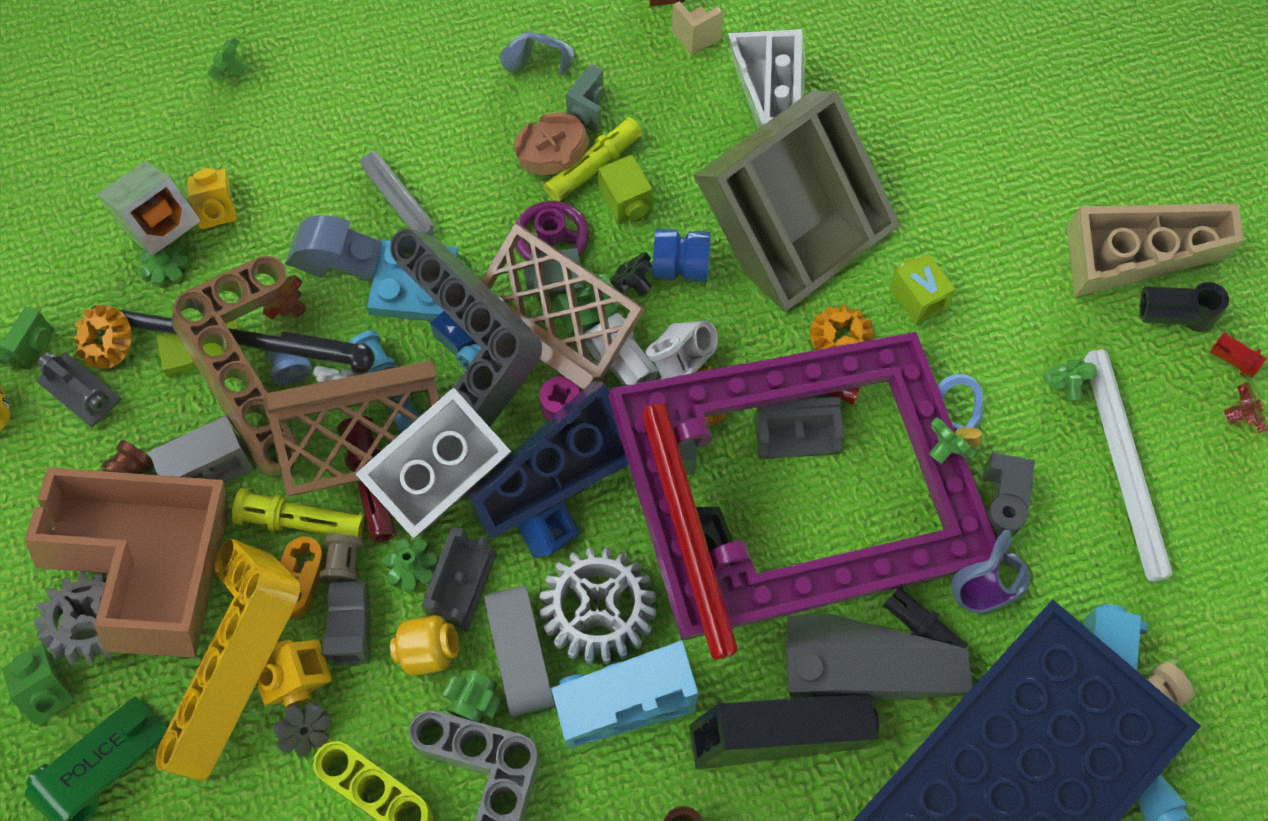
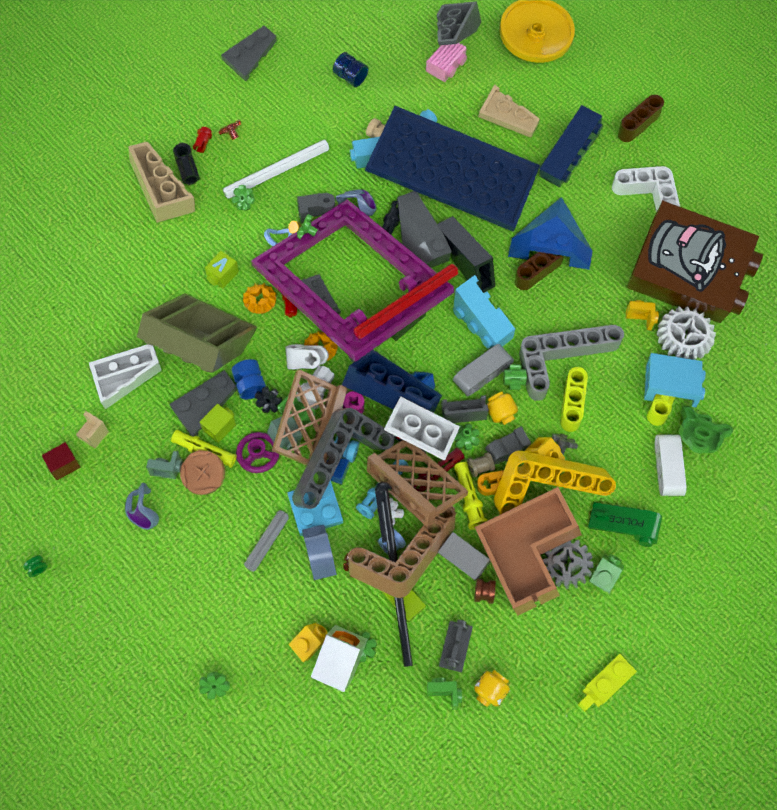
camera: 115 degrees left, 0 degrees up
light orange gear [71,305,132,369] -> none
white gear [540,547,656,664] -> none
none -> dark grey wing [169,370,237,437]

